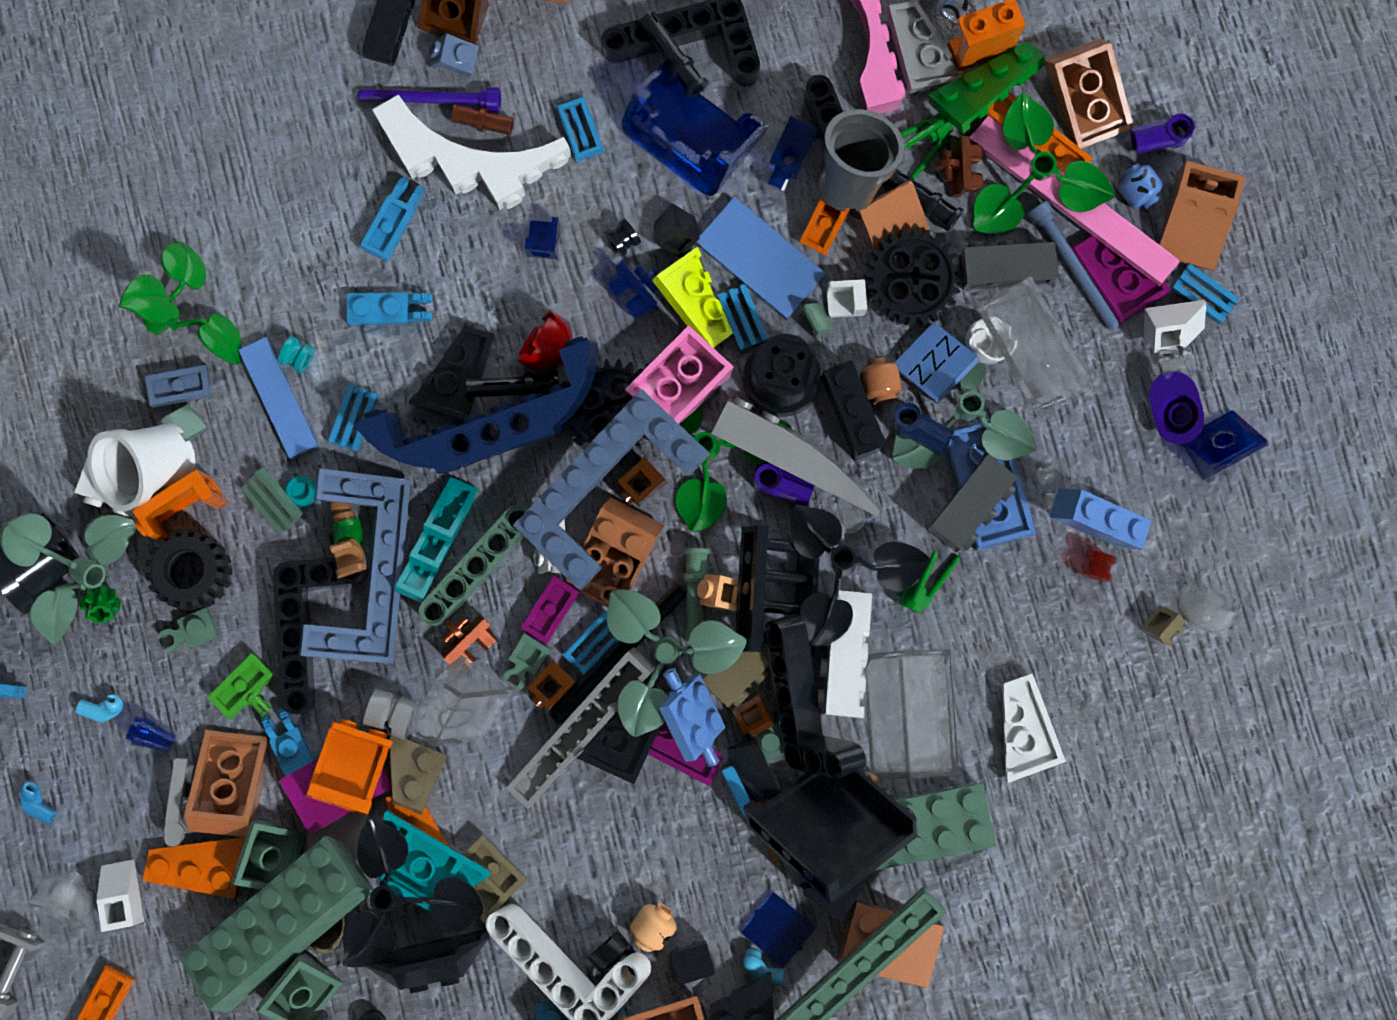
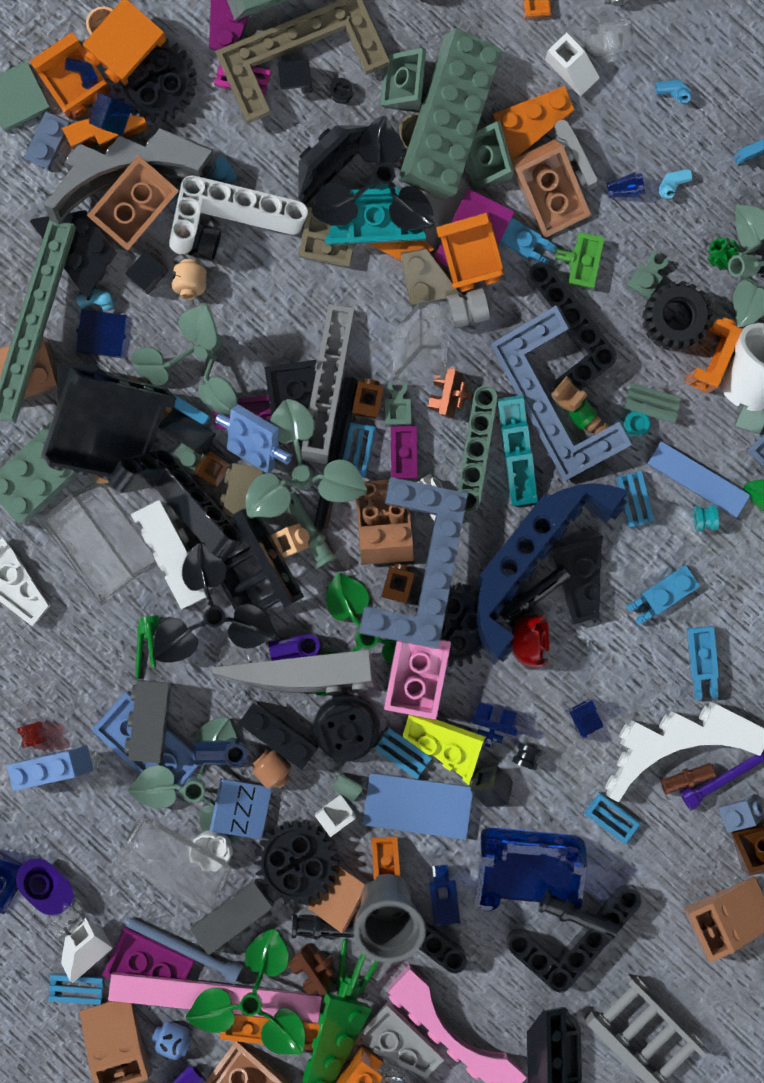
camera: 145 degrees right, 5 degrees up
none -> sand green plant [131,303,239,415]

